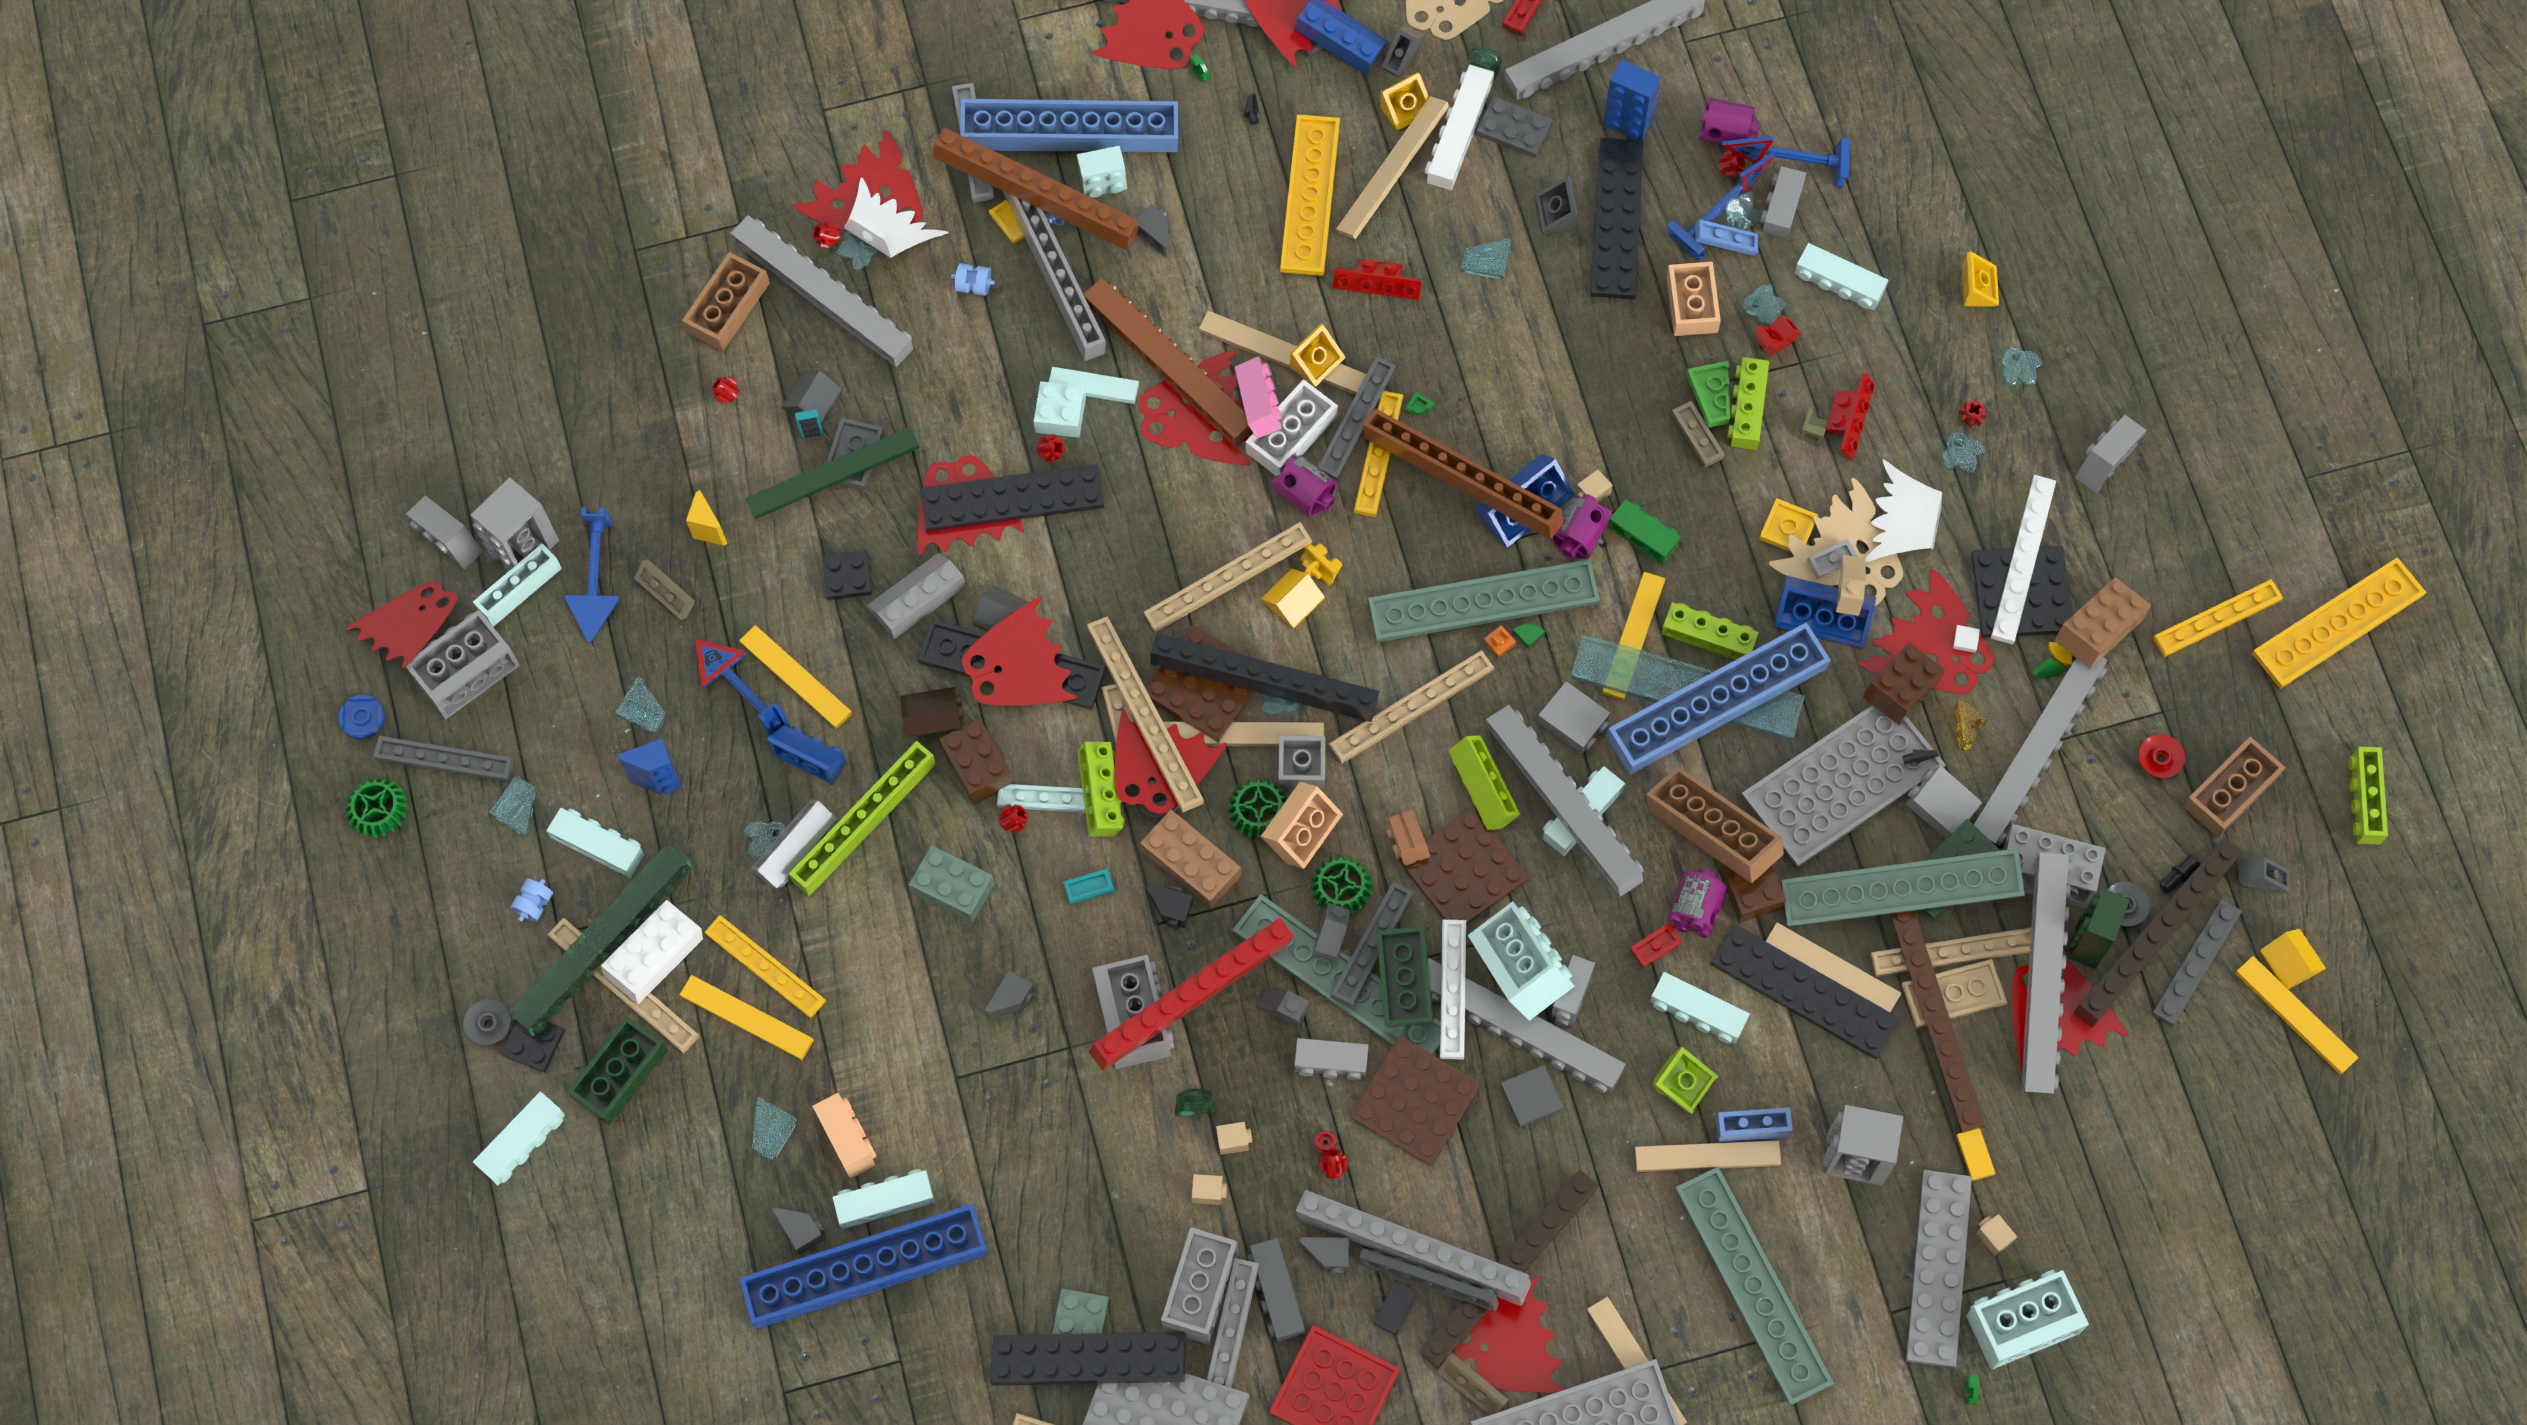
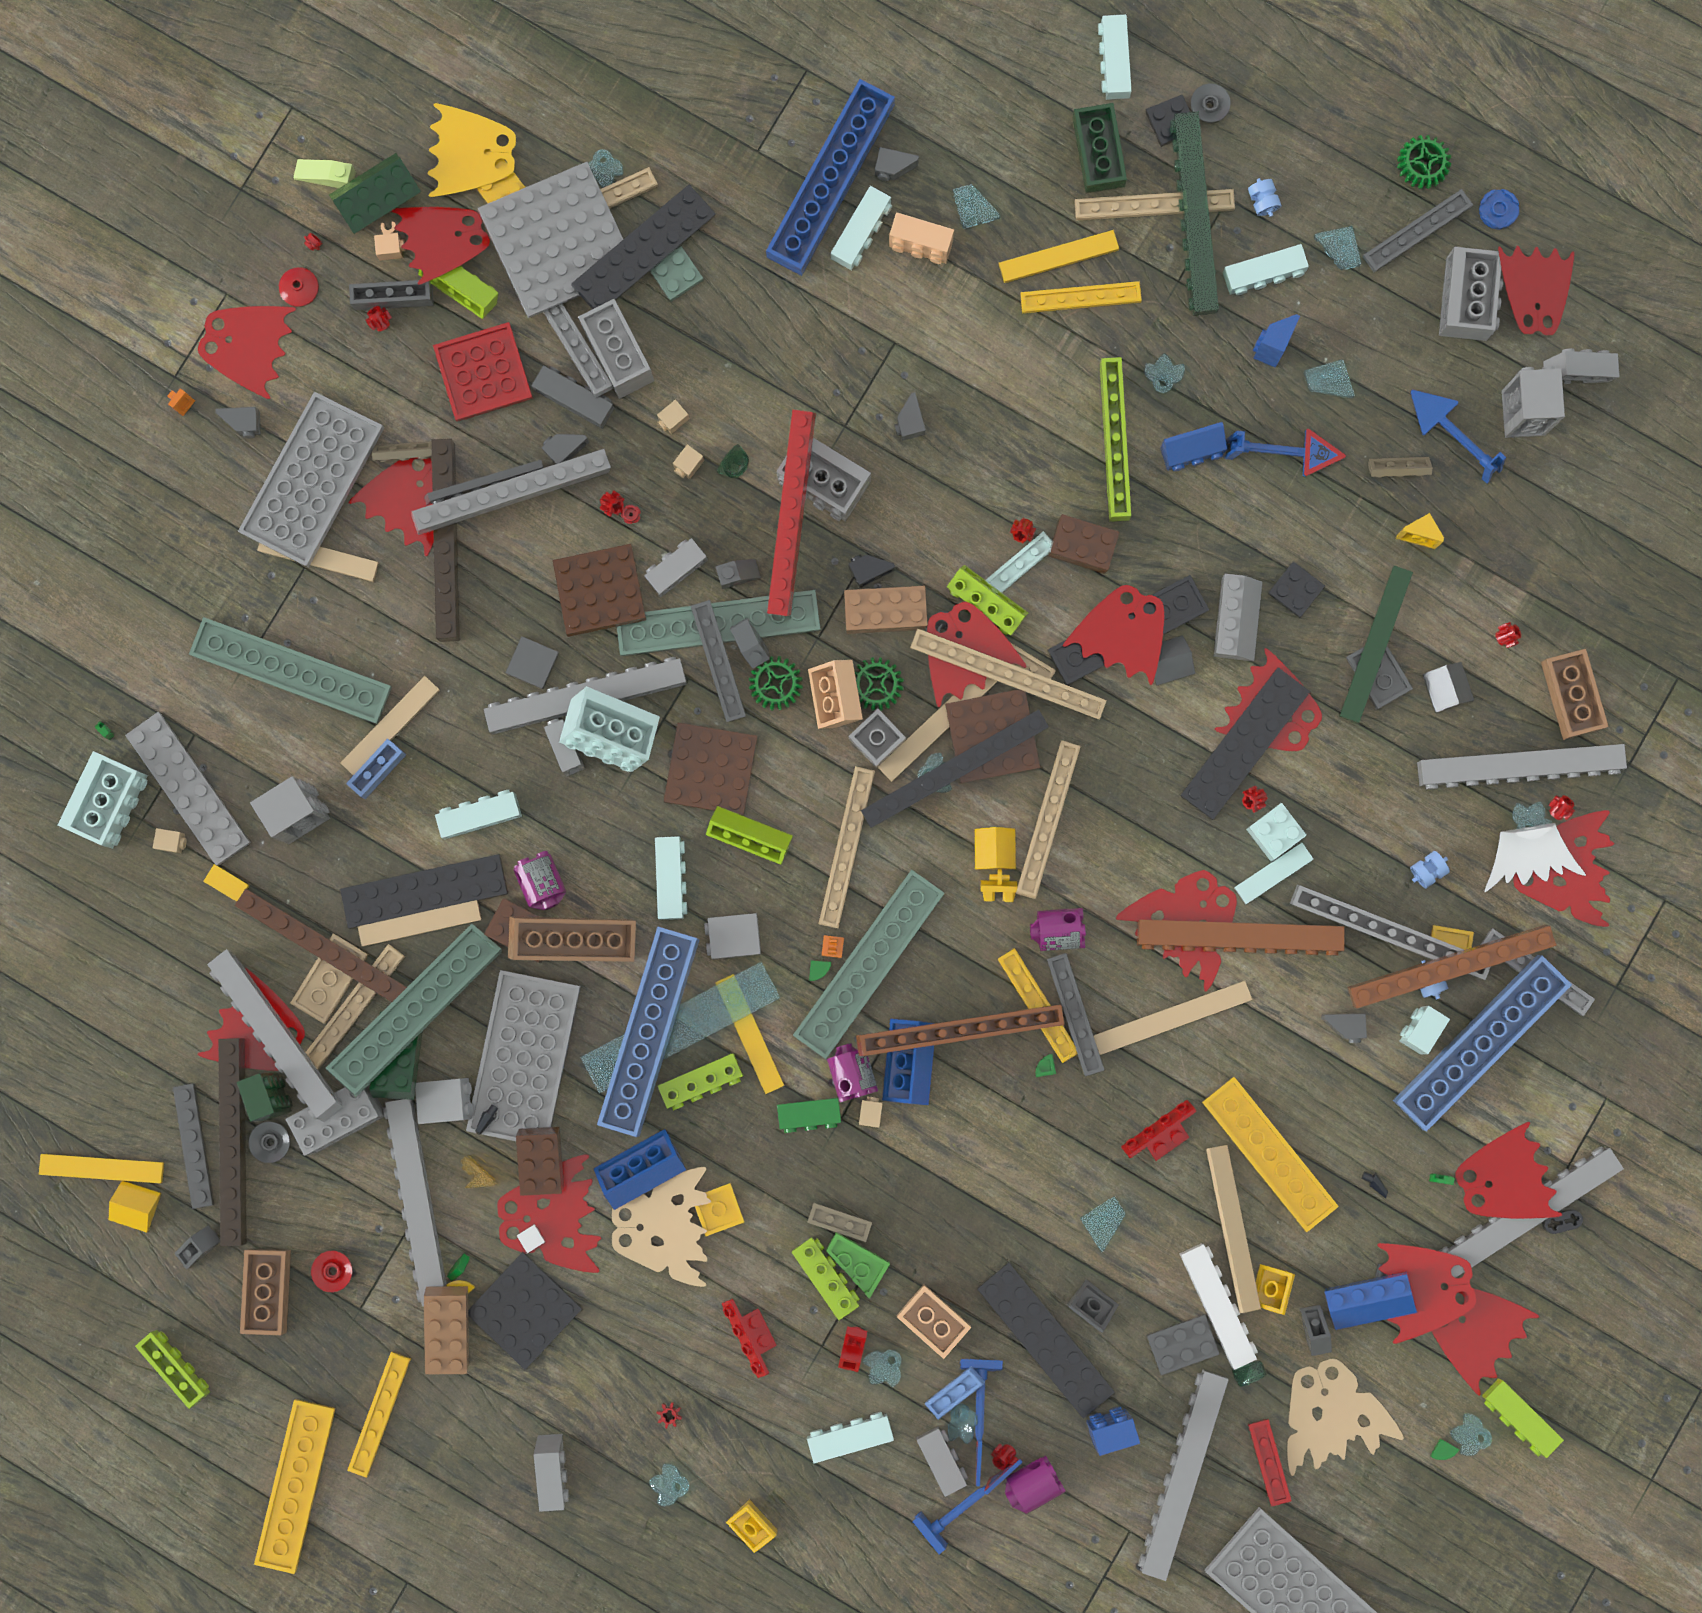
camera: 140 degrees right, 15 degrees up
light aqua brick [473,544,562,627] -> none
white brick [601,900,703,1005] -> none
yellow tile [739,625,852,729] -> none
brick [750,799,837,889] -> none
tile [795,409,824,439] -> none
dark brown brick [901,687,964,737] -> none
sand green brick [909,845,995,923] -> none
teal tile [1063,868,1115,905] -> none
bright pink brick [1235,356,1282,439] -> none
white brick [1246,379,1338,476] -> none
yellow slope [1290,324,1346,387] -> none
black tile [1374,1280,1418,1335] -> none
dark green brick [1376,926,1435,1028] -> none
nougat brick [1386,809,1430,866] -> none
white tile [1440,920,1466,1060] -> none
light grey brick [1486,705,1644,897] -> none
red plate [1630,923,1682,969] -> none
lime slope [1653,1047,1719,1114] -> none
olive panel [1799,407,1828,446] -> none
light grey plate [1807,539,1858,579] -> none
tan slope [1836,555,1866,616] -> none
white piece [1866,459,1942,563] -> none
clear light blue plate [1942,432,1986,473] -> none
white plate [1991,475,2056,644] -> none
black axle [2159,854,2200,893] -> none

